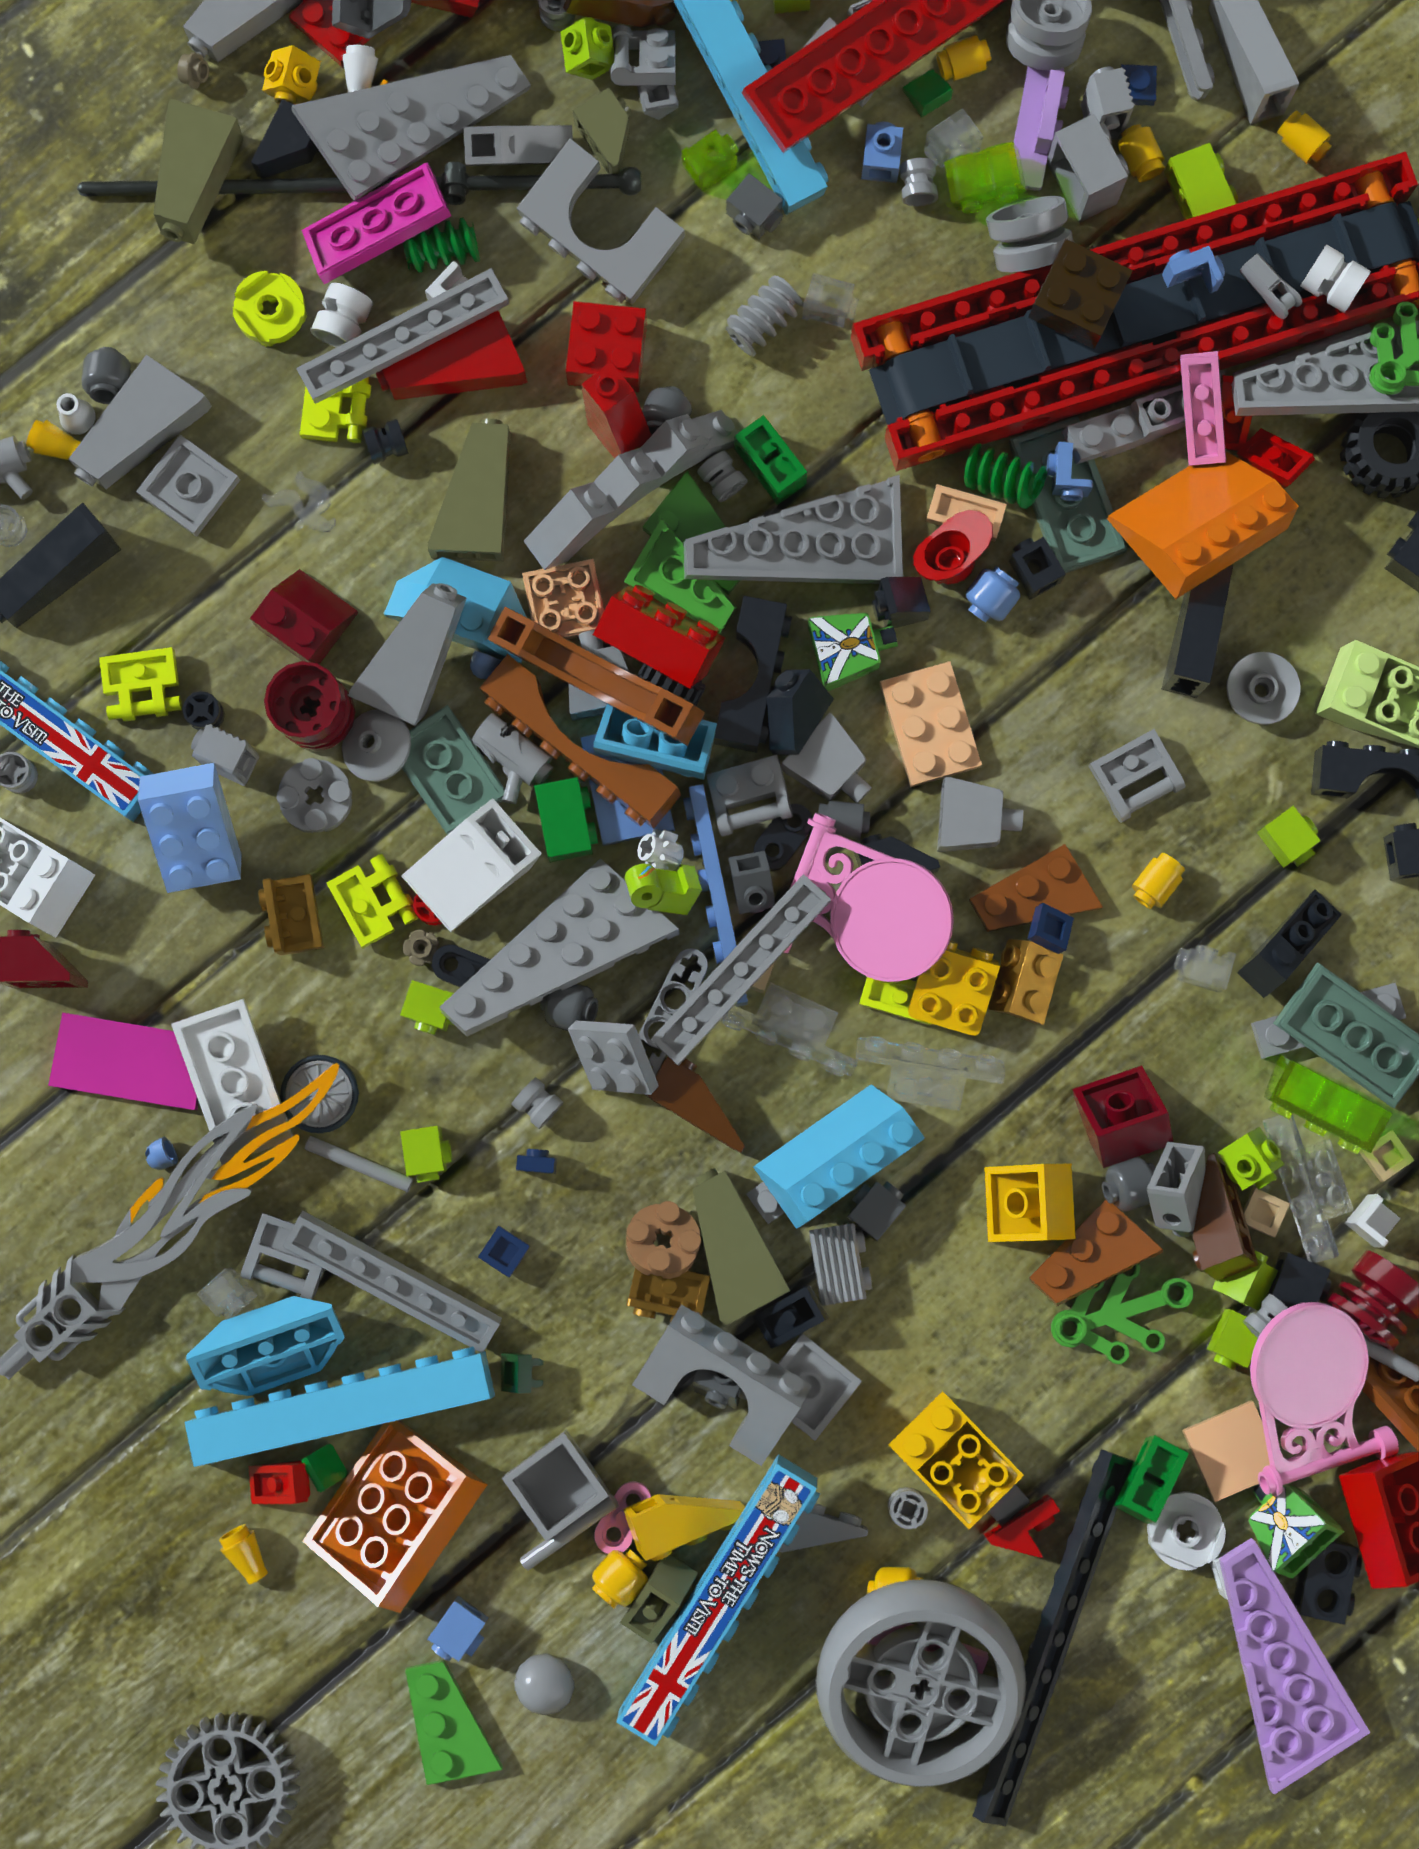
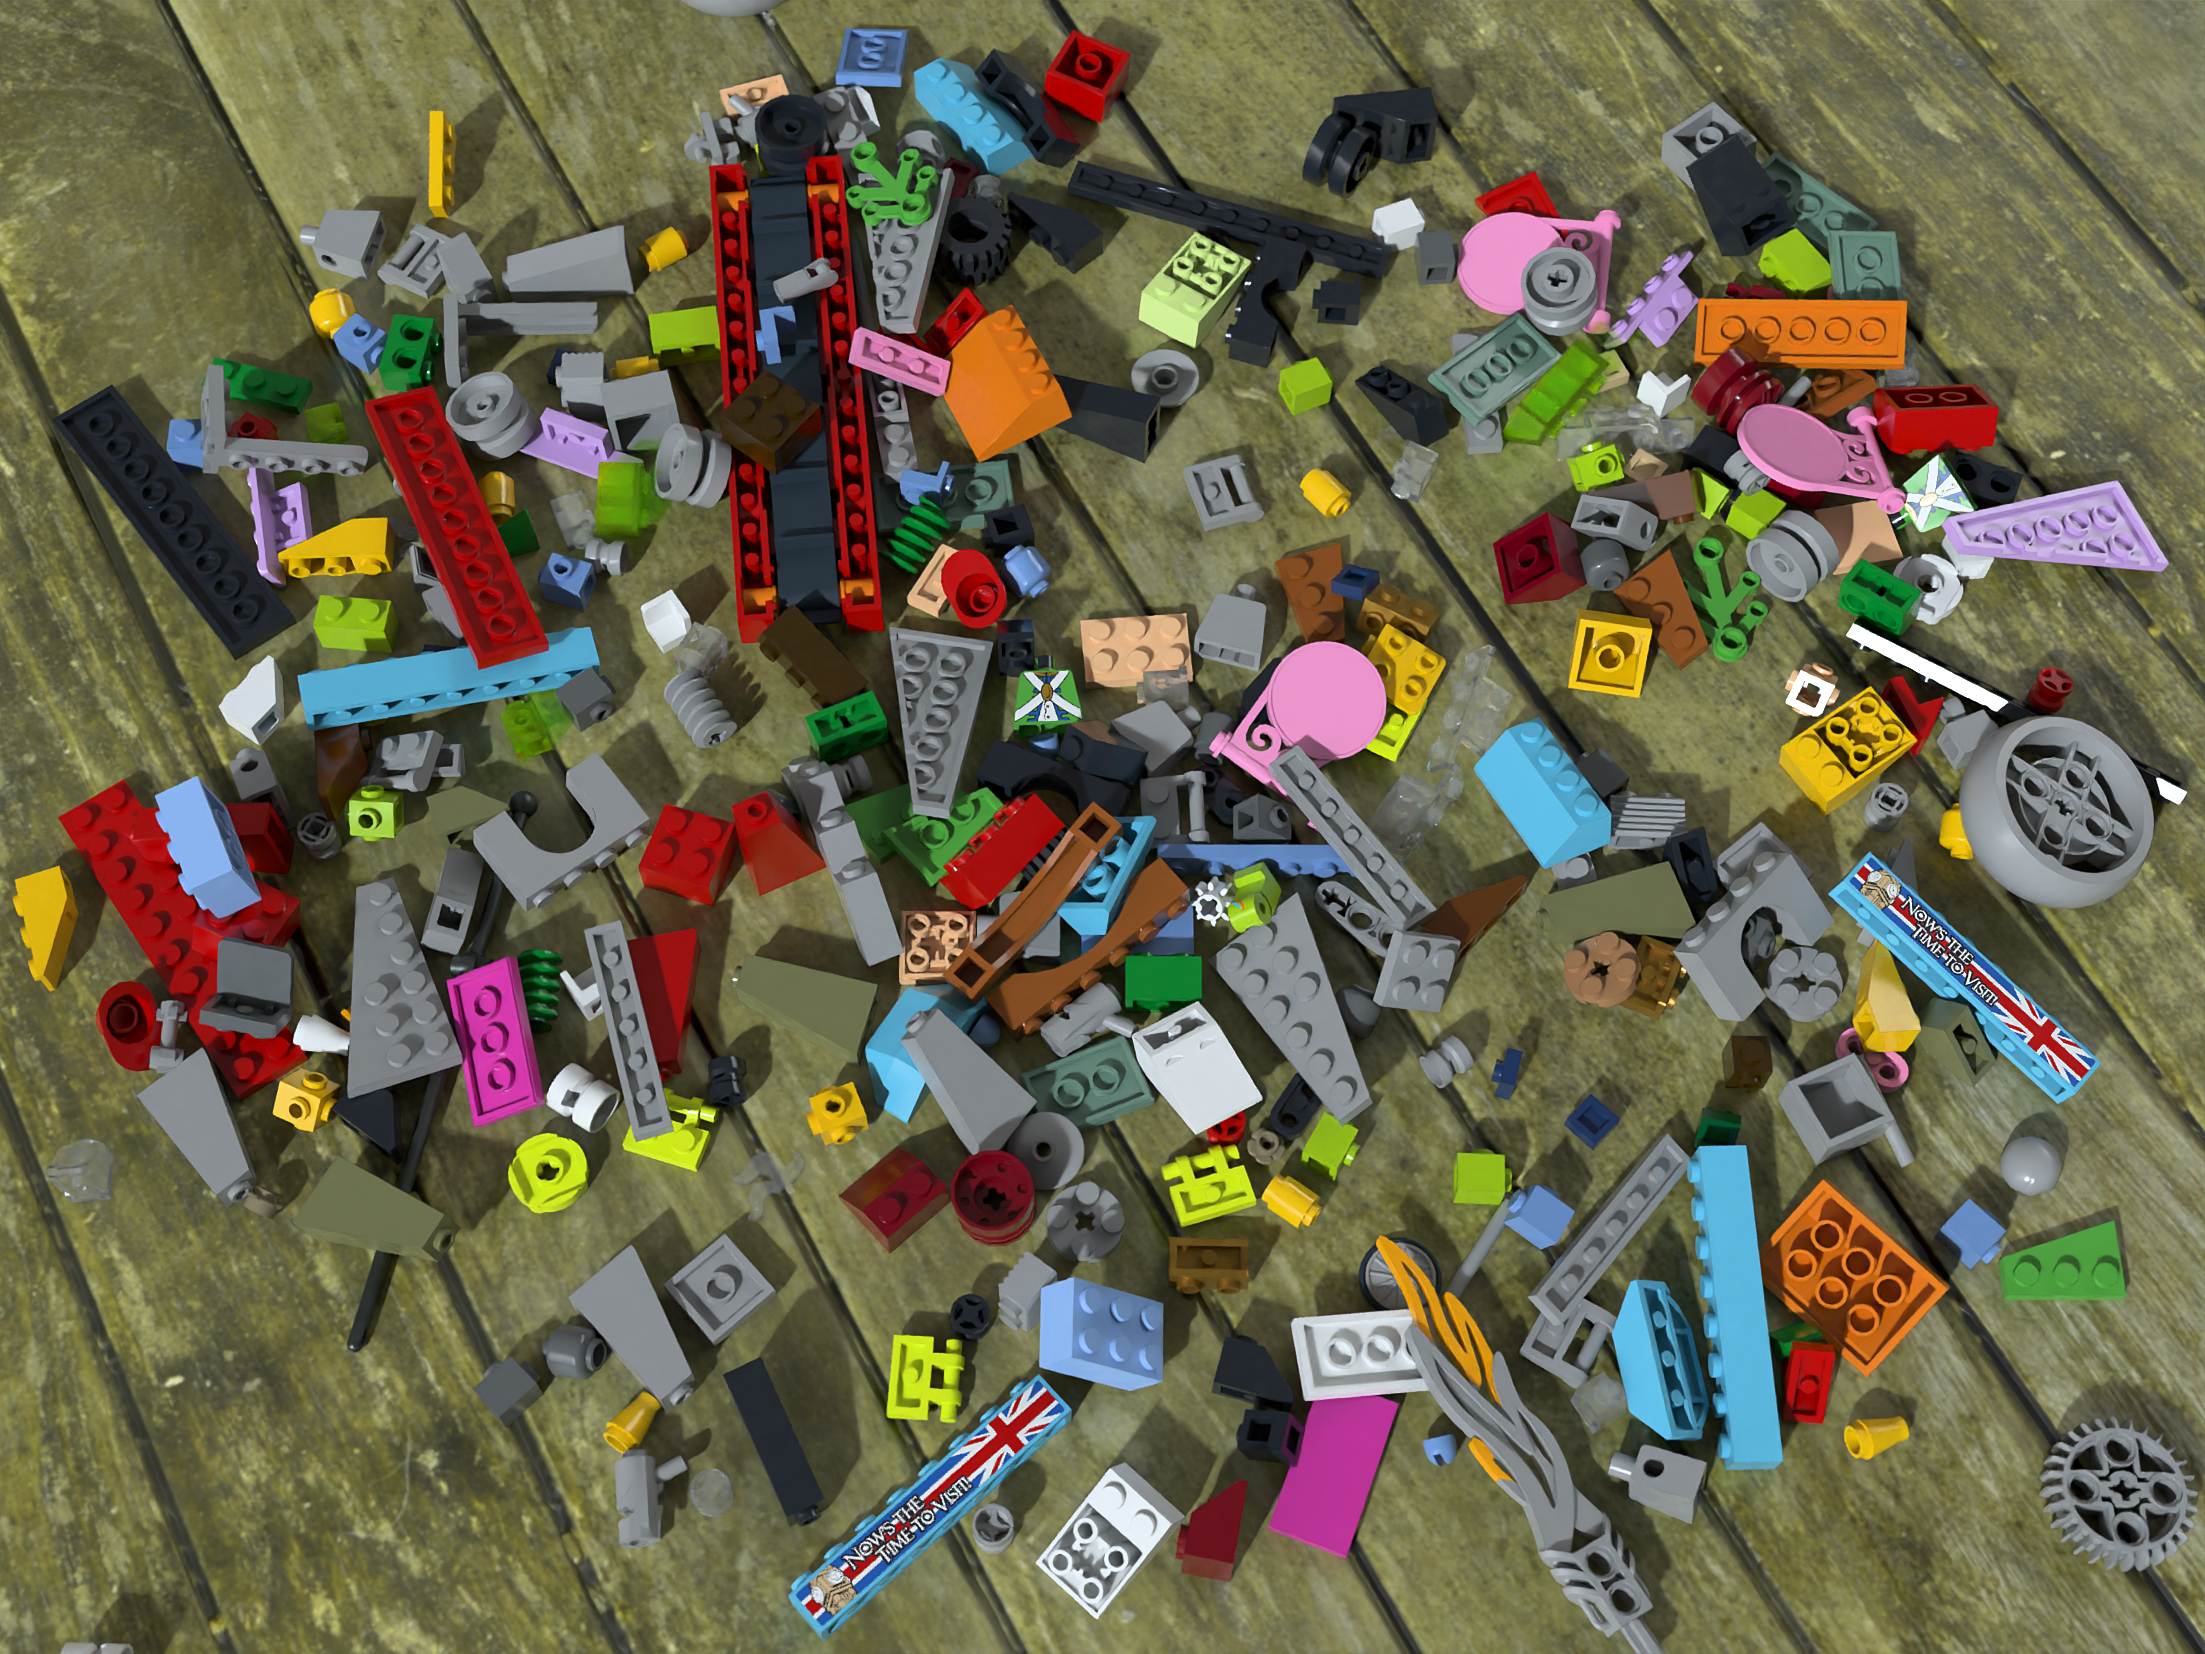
camera: 80 degrees left, 20 degrees down
white cone [56,393,95,434] -> none
yellow head [592,1549,648,1608] -> none
white wheel [1300,244,1371,313] -> none
none -> dark grey brick [473,1355,543,1428]
none -> white panel [641,589,694,654]
none -> dark brown brick [757,604,869,711]
none -> yellow brick [806,1082,869,1146]
none -> medium blue hinge [1029,733,1060,758]
none -> clear brick [1136,666,1189,714]
none -> black slope [1212,1335,1294,1413]
none -> black brick [1236,1409,1305,1467]
none -> yellow brick [1261,1173,1322,1229]
none -> medium blue brick [1503,1184,1575,1249]
none -> light grey torso [1608,1444,1707,1524]
none -> dark brown brick [1722,1035,1773,1090]
none -> light grey wheel [1746,510,1839,602]
none -> light grey plate [1764,947,1843,1022]
none -> light nougat brick [1785,662,1841,718]
none -> light grey brick [1936,697,1999,770]
none -> red wheel [2028,667,2074,713]

